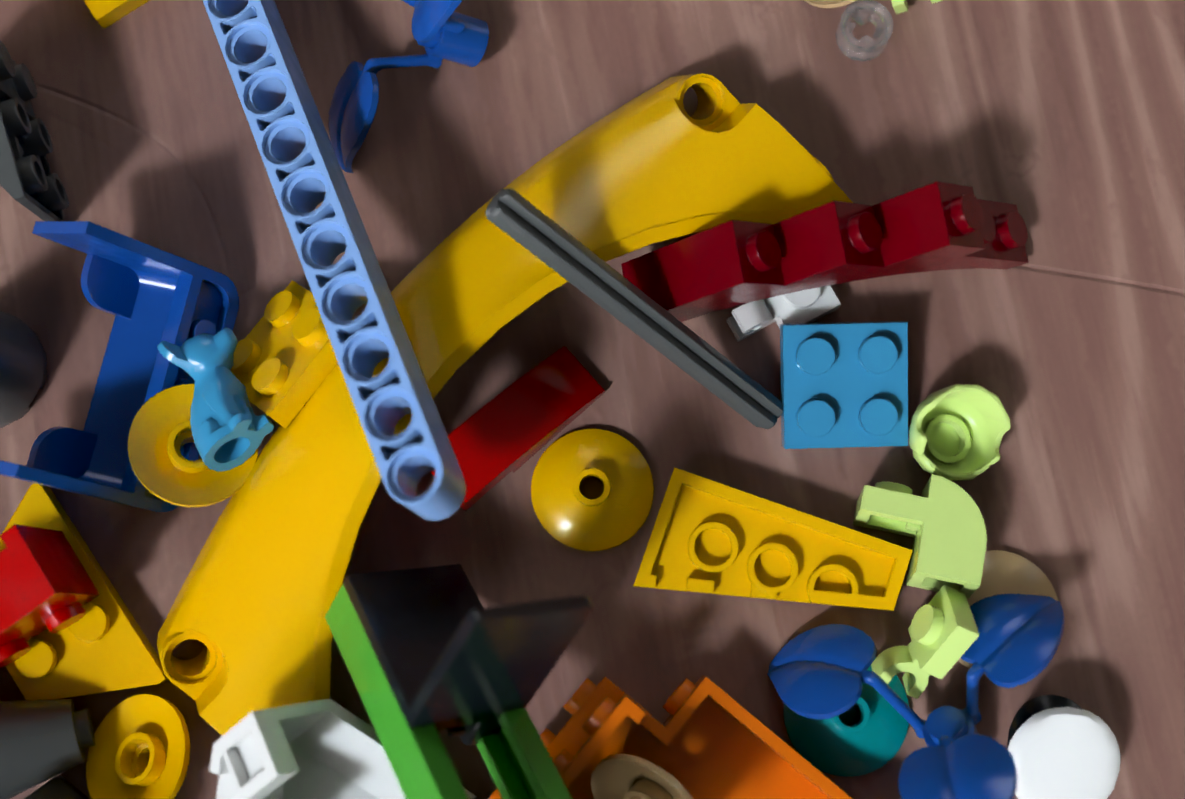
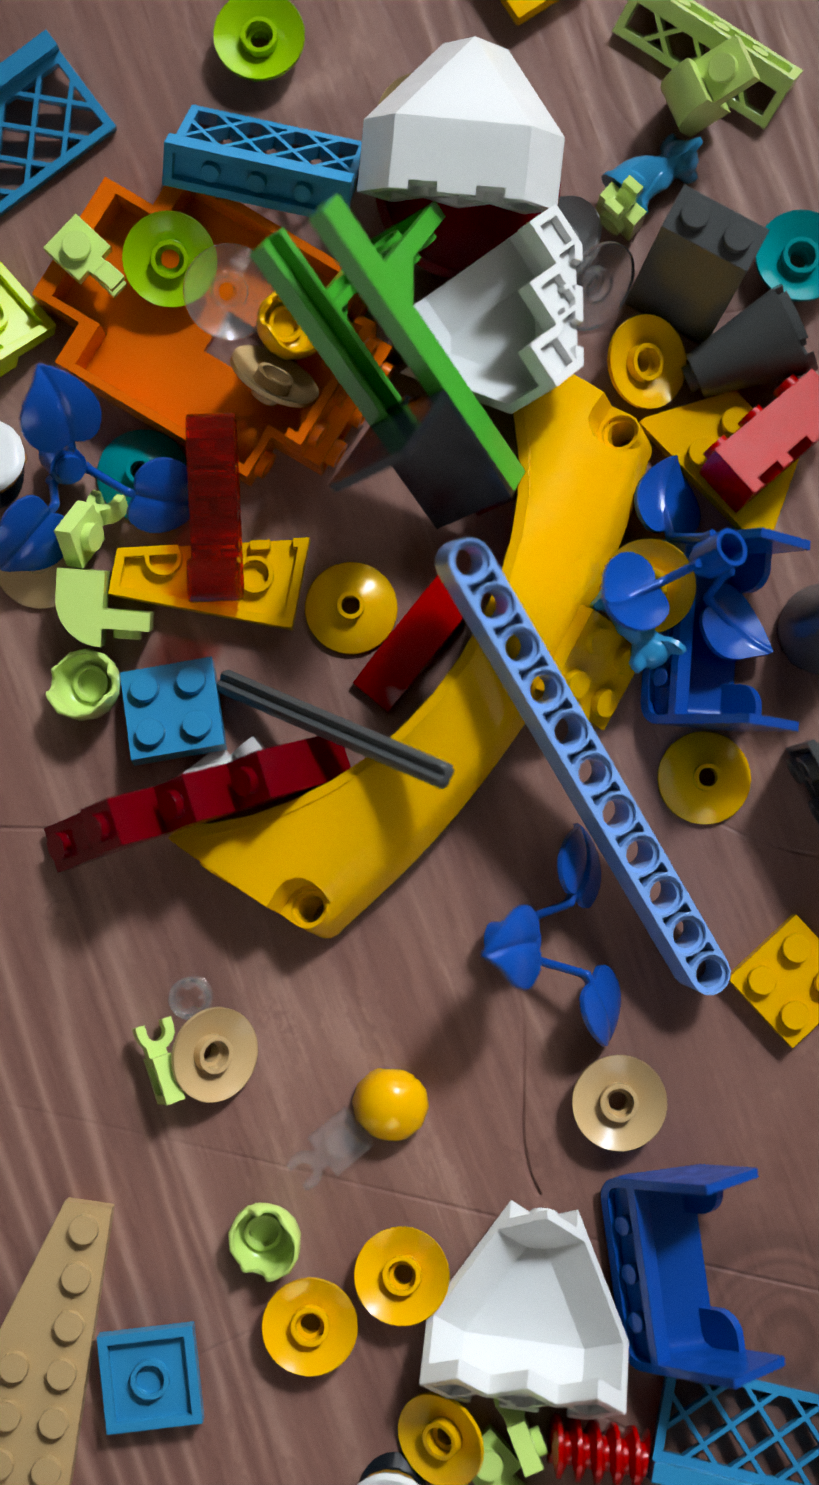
camera: 165 degrees right, 5 degrees up
none -> clear red beam [185,412,244,603]
none -> blue plant [601,455,774,661]
none -> yellow dish [657,732,751,825]

